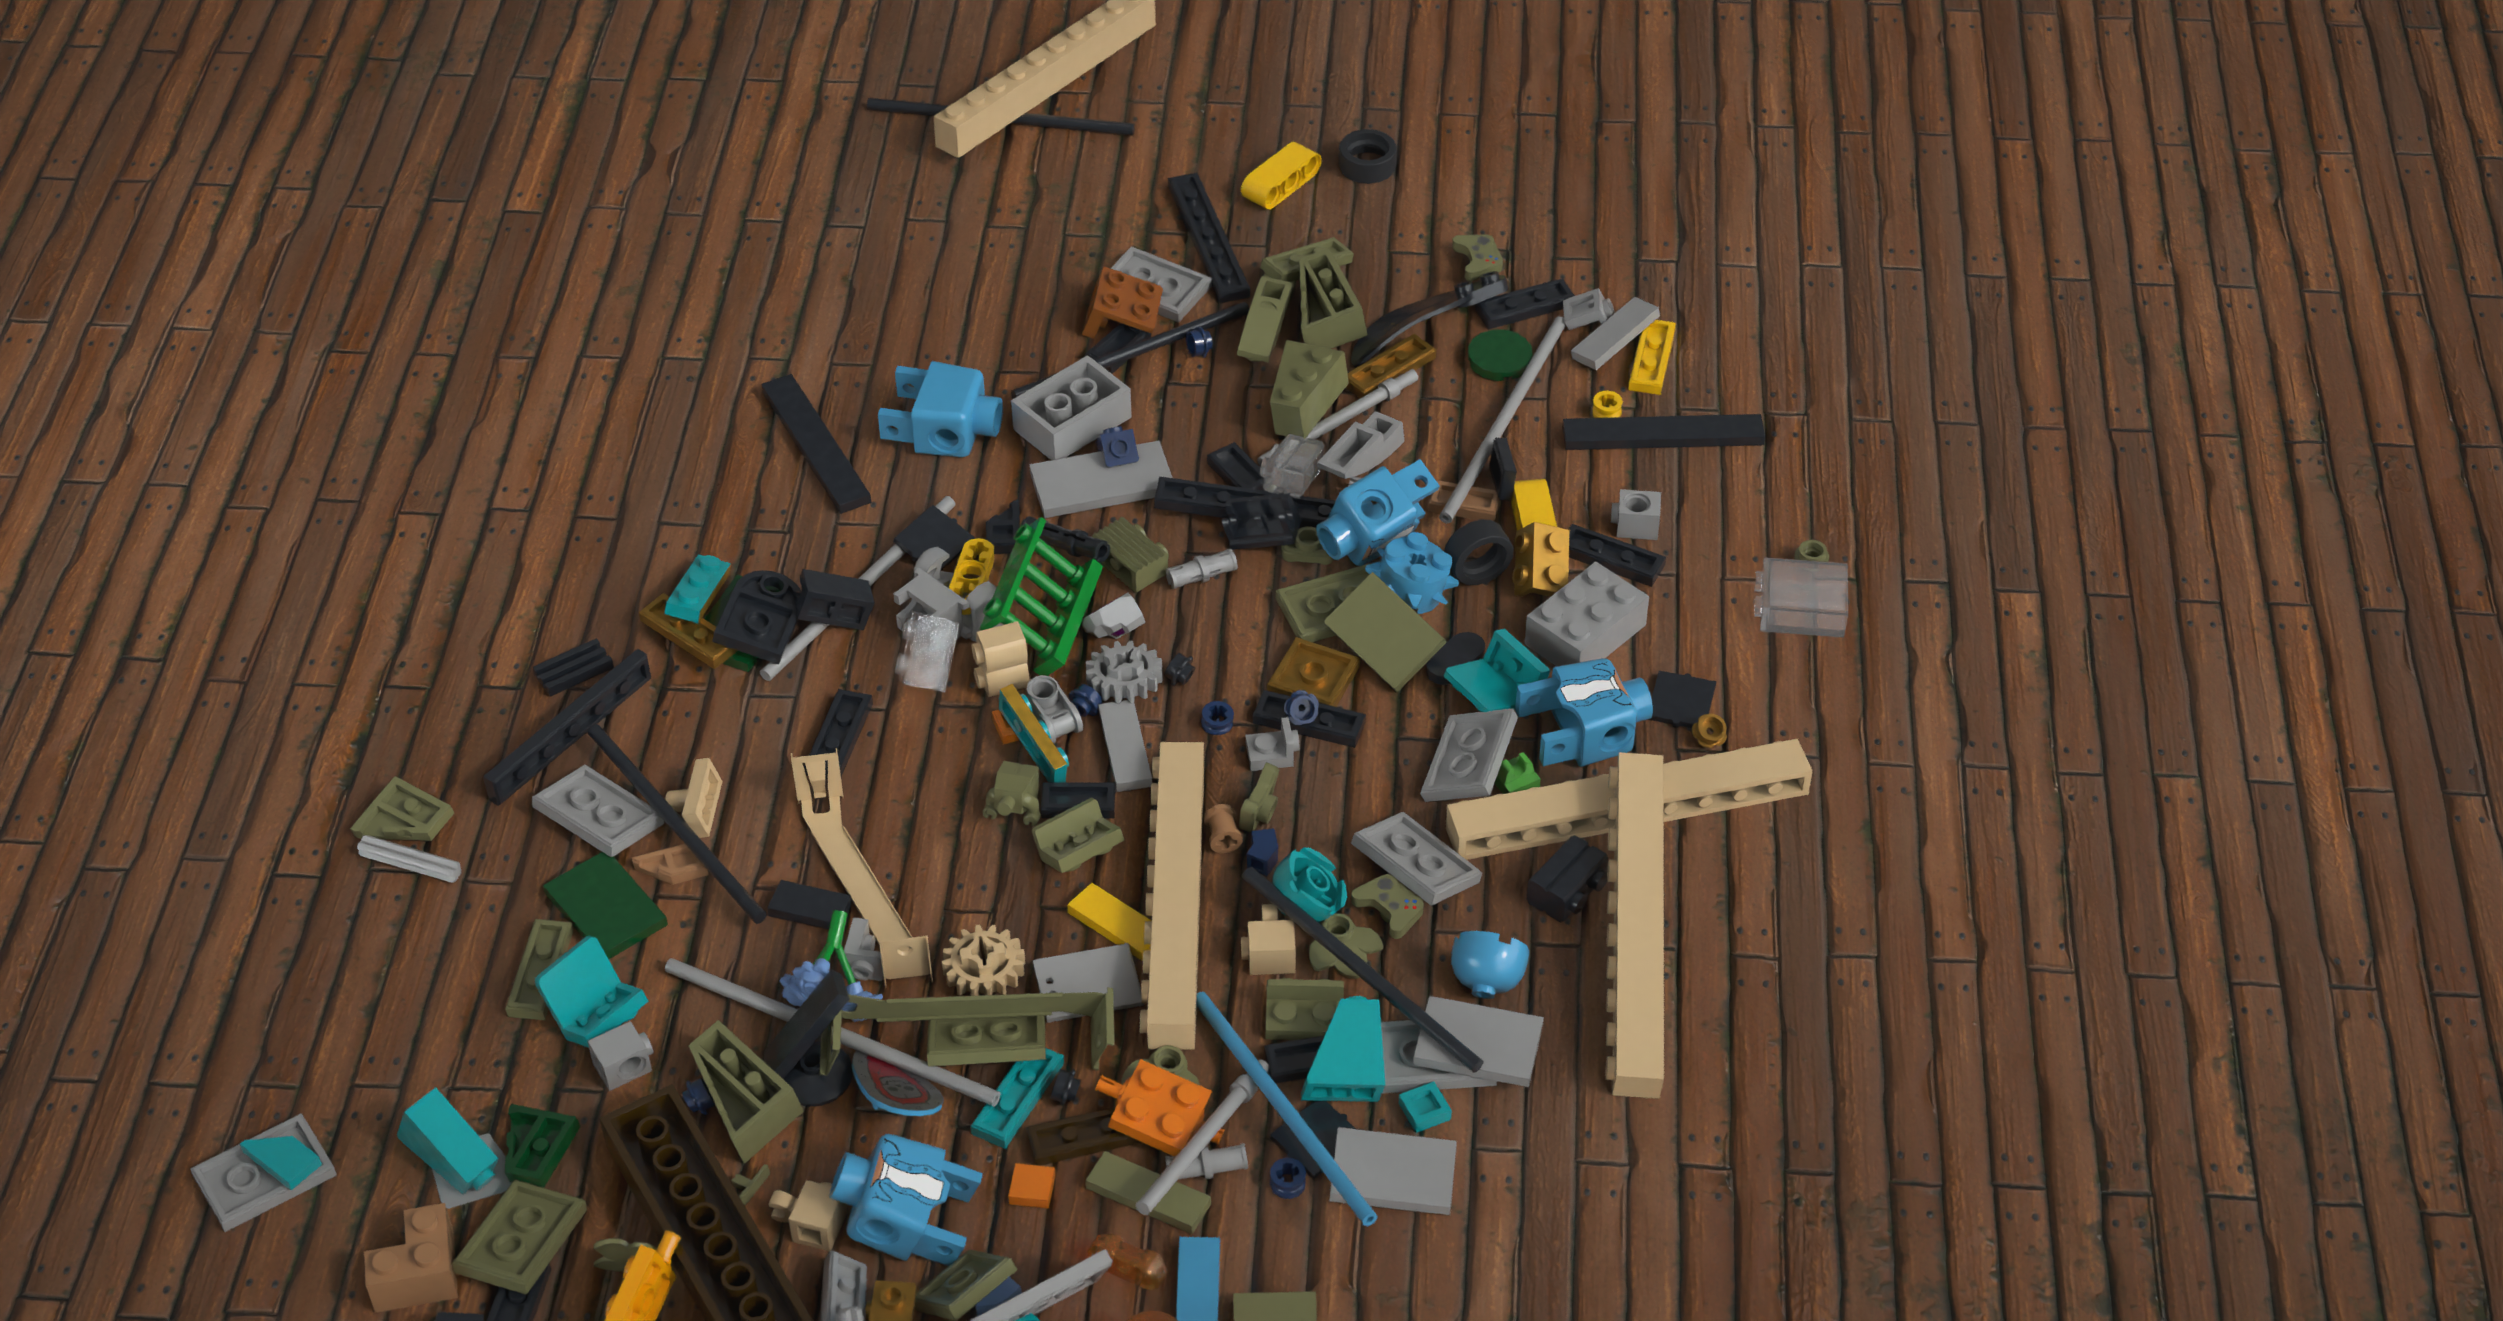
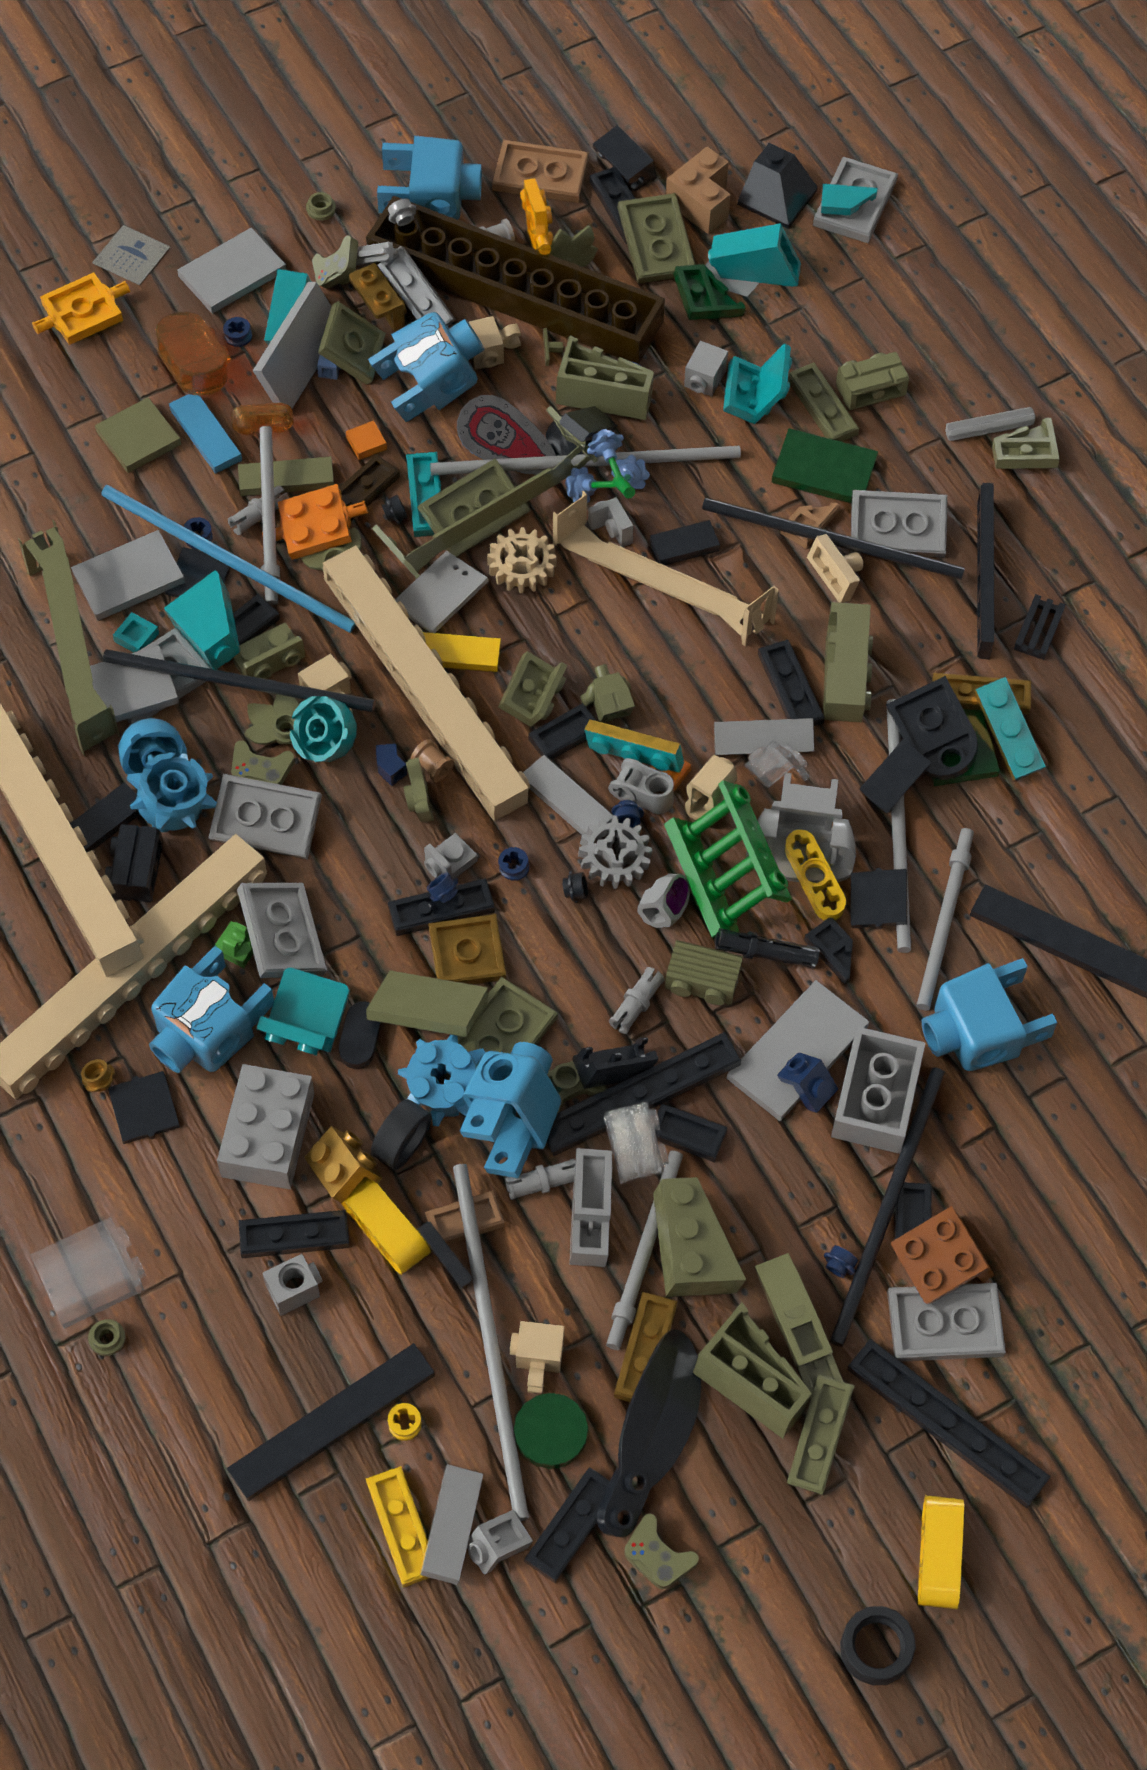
camera: 145 degrees right, 15 degrees up
none -> olive piece [18,520,120,756]
none -> black tile [70,782,140,853]
none -> dark azure brick [127,752,217,833]
none -> tan brick [510,1321,564,1394]
none -> light grey tile [714,718,814,755]
none -> black slope [737,143,818,229]
none -> olive wedge [823,602,873,722]
none -> olive brick [836,352,909,411]
none -> light grey bar [916,828,974,1011]

